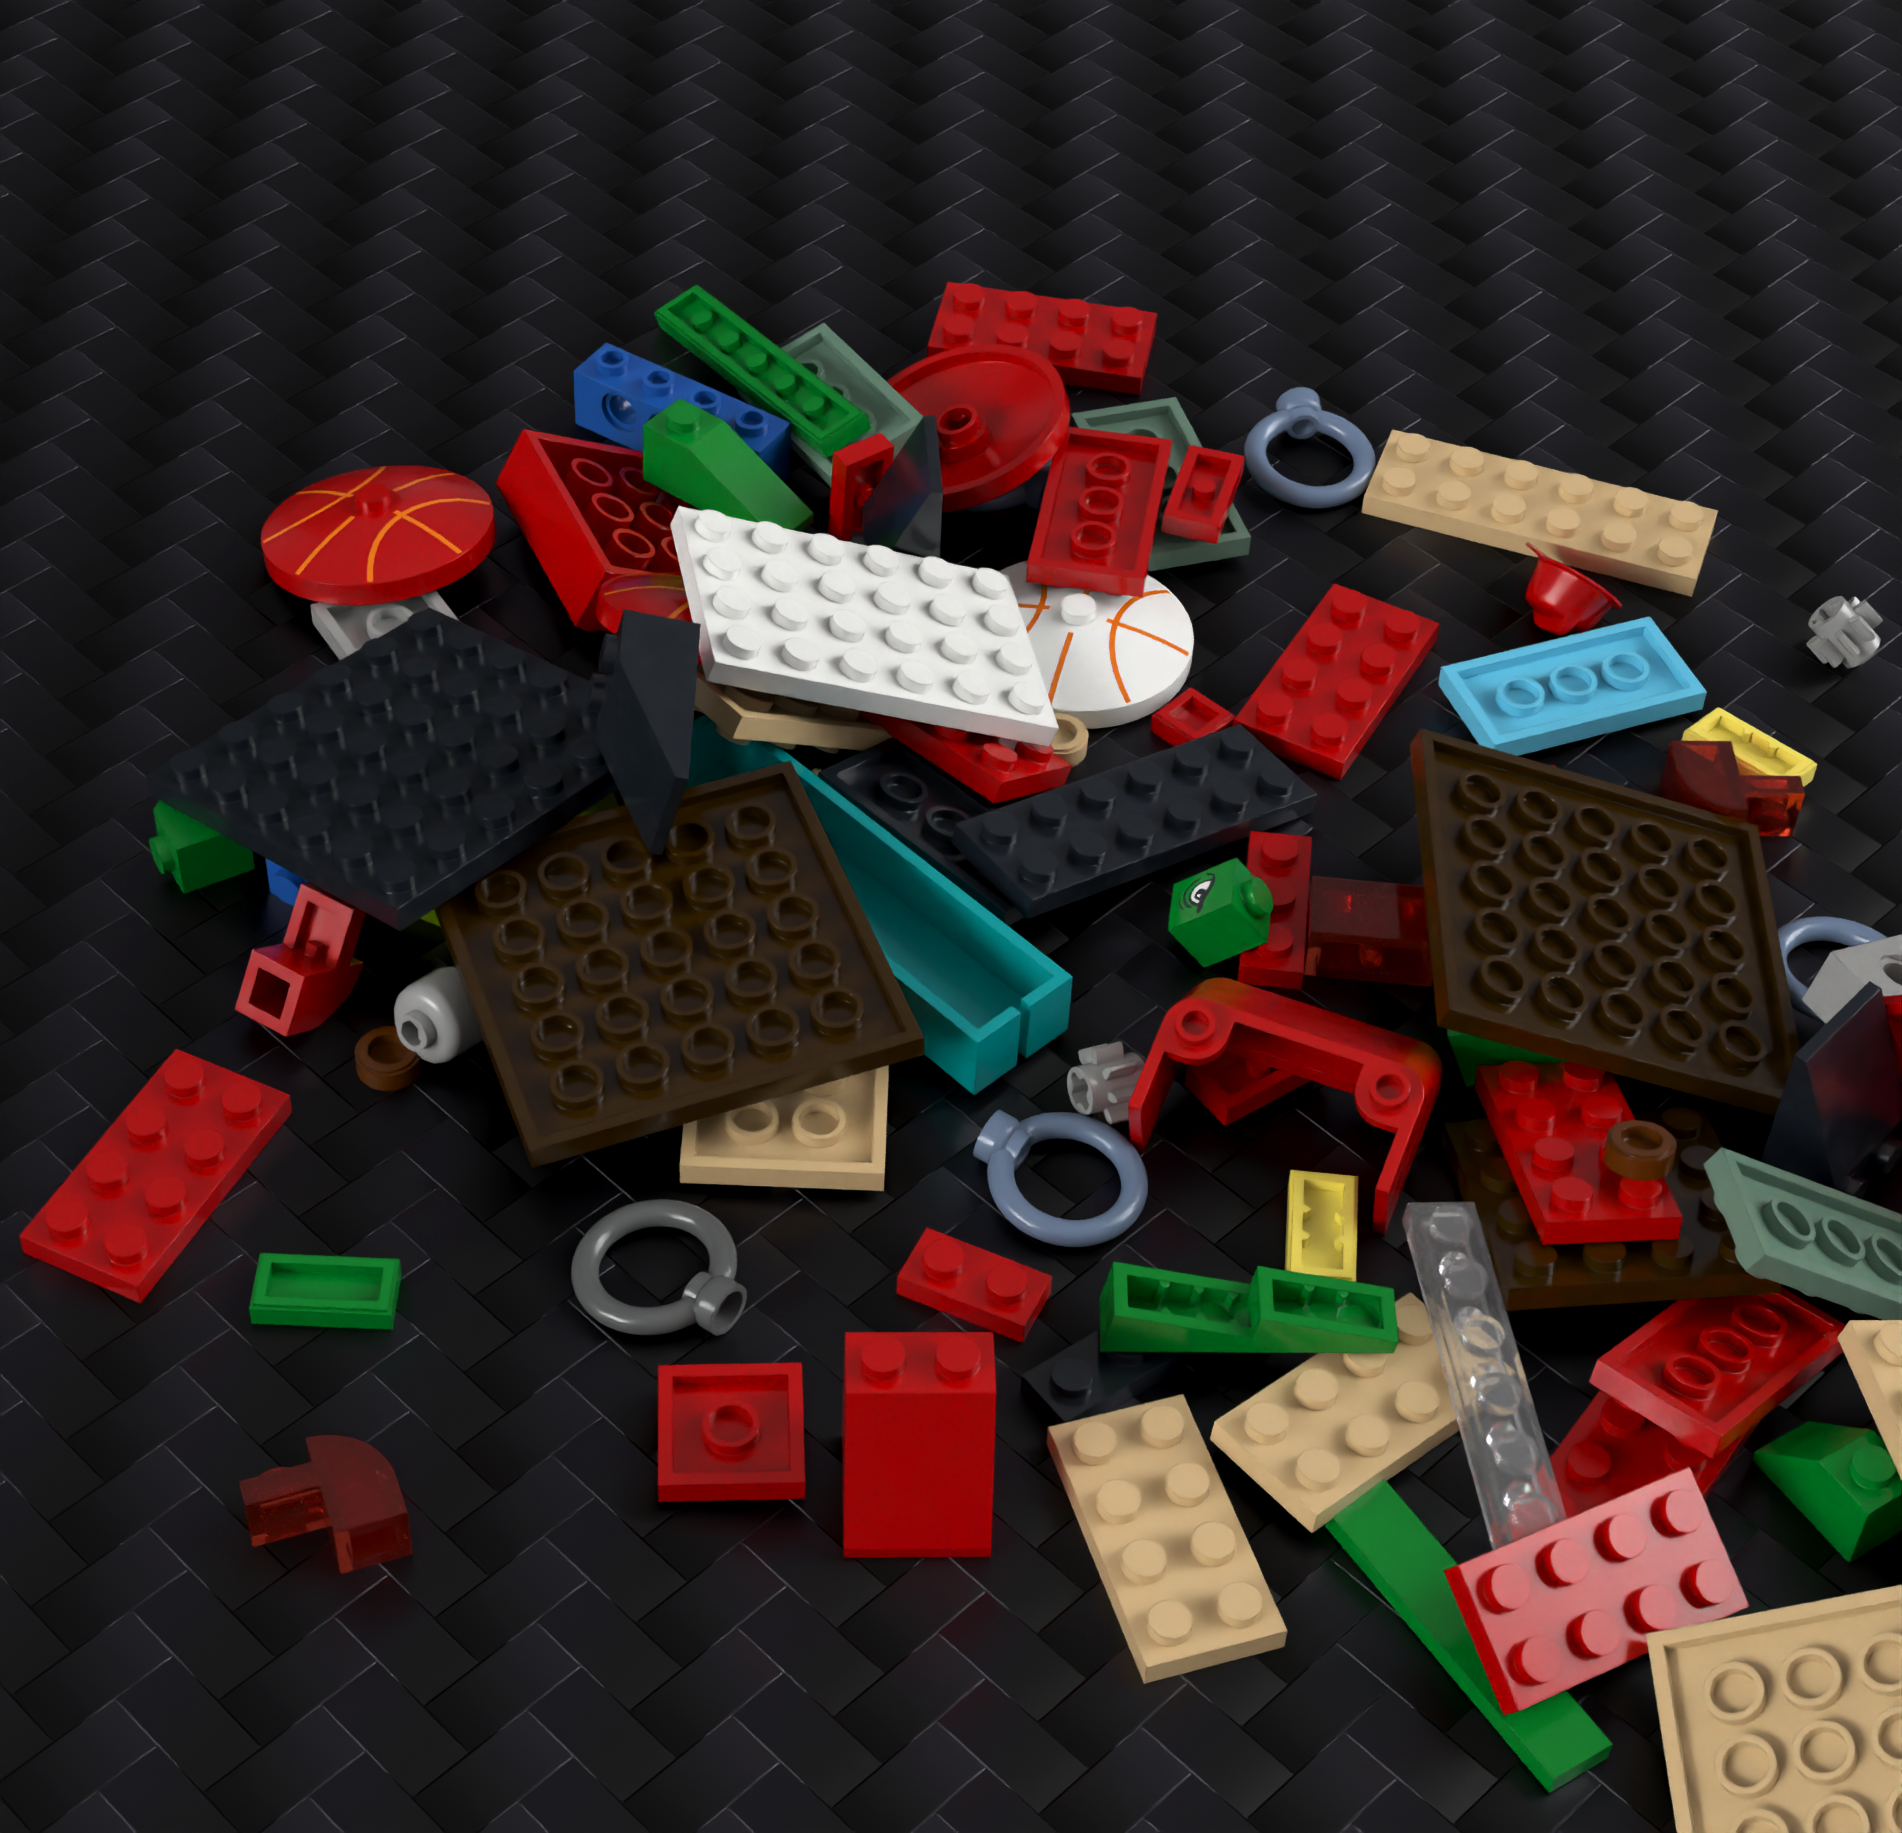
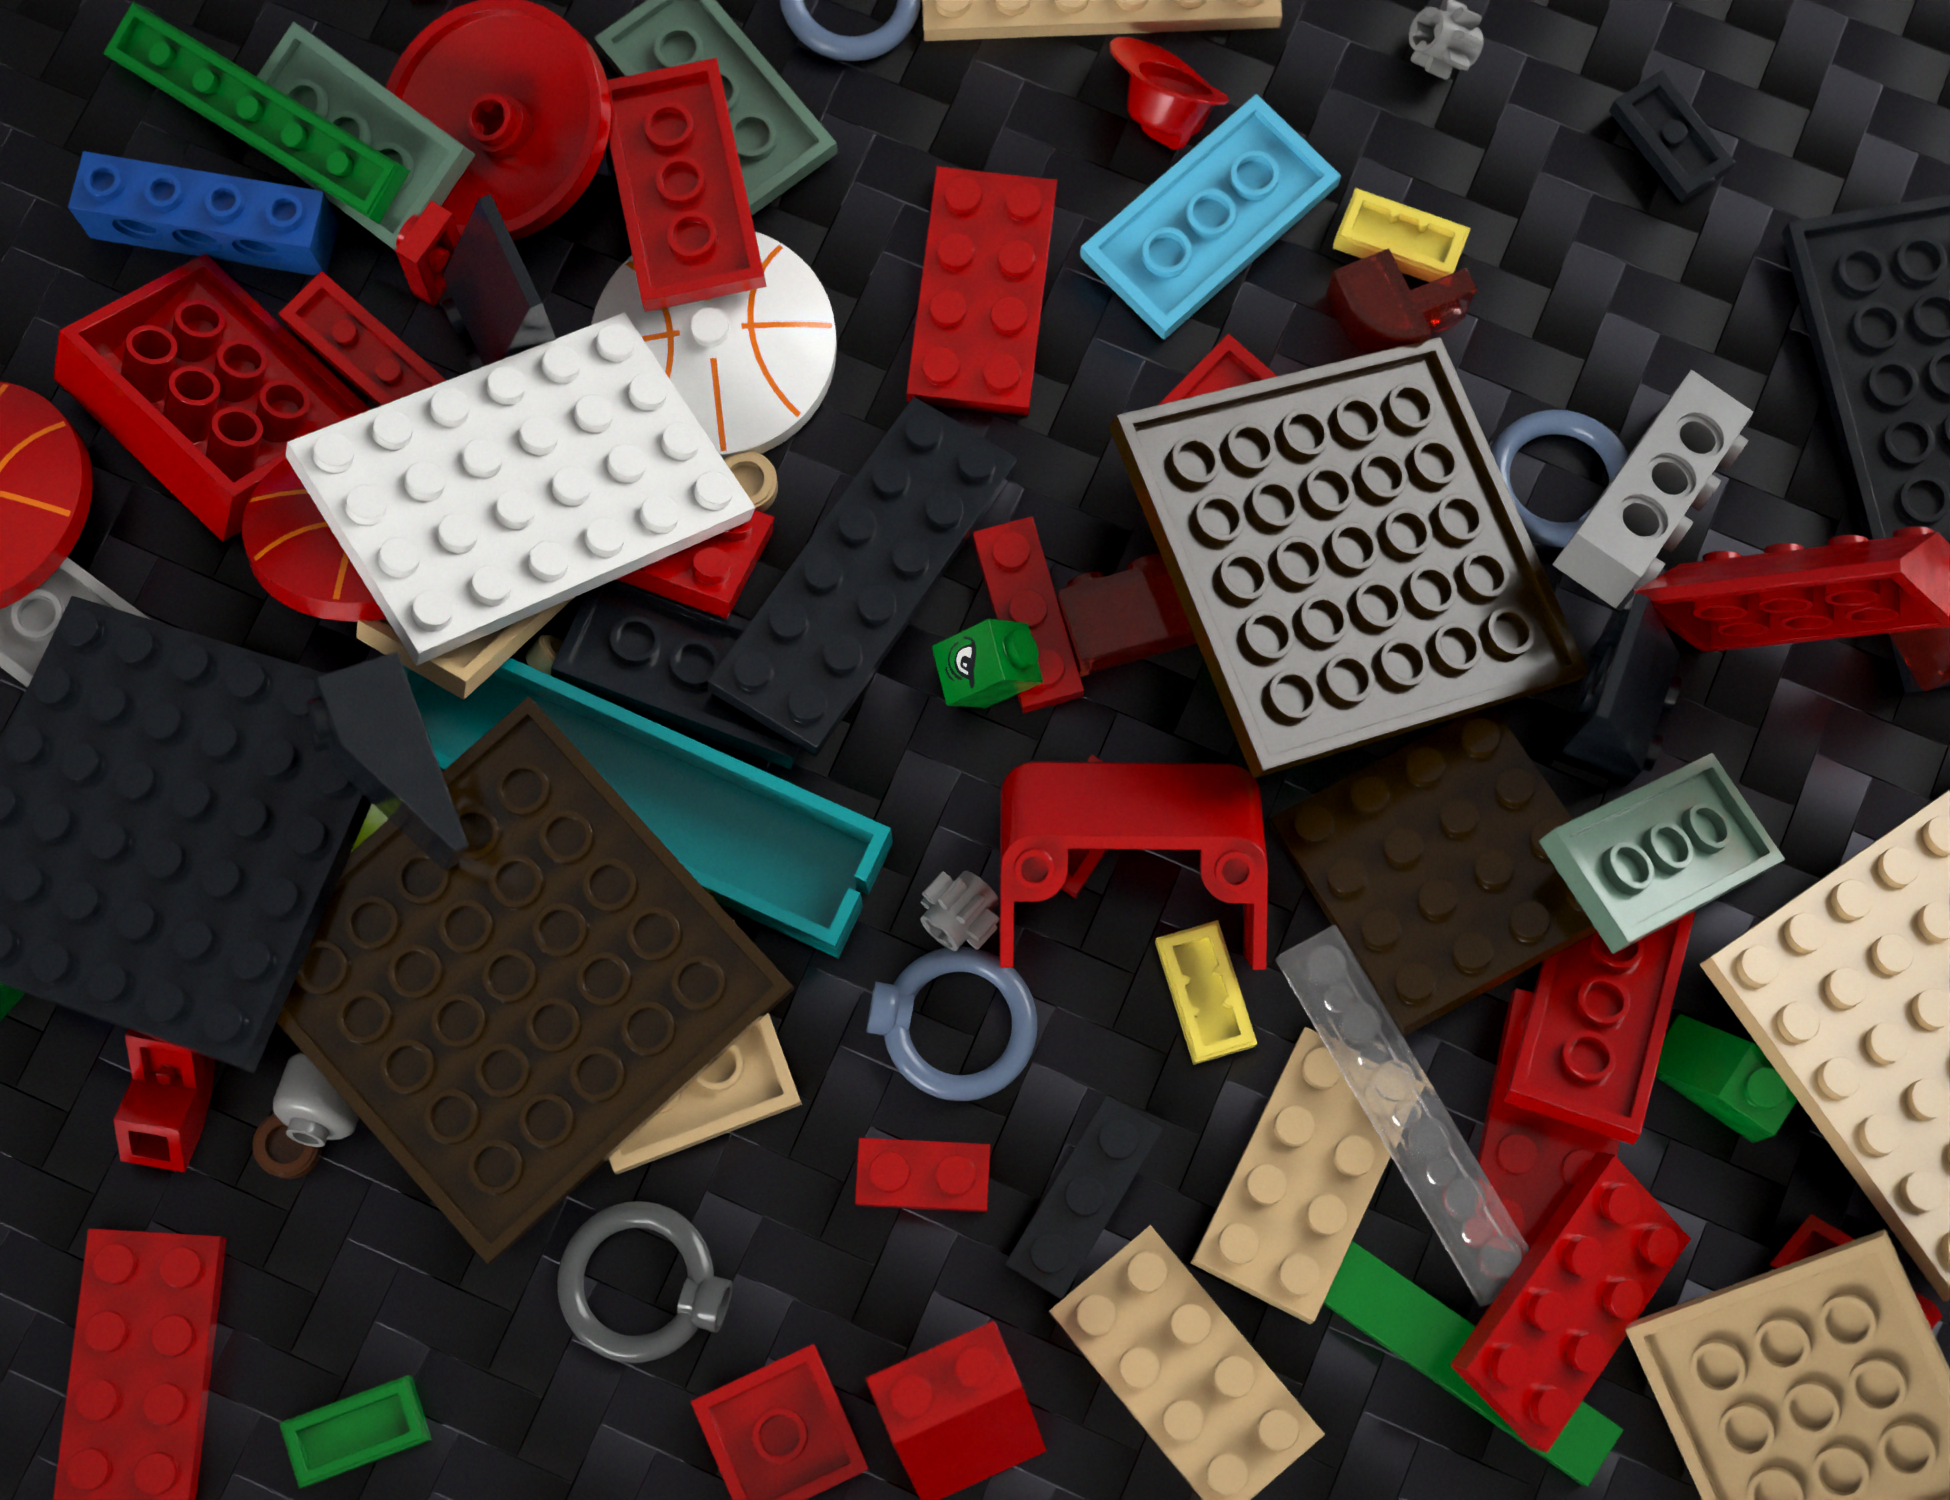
camera: 20 degrees left, 30 degrees up
green slope [643,398,814,532] -> none
green slope [1099,1262,1399,1353] -> none
red tile [1150,687,1236,747] -> none
red plate [1161,445,1245,544] -> none
red plate [1474,1061,1683,1245] -> none
reddish brown tile [1603,1120,1677,1181] -> none

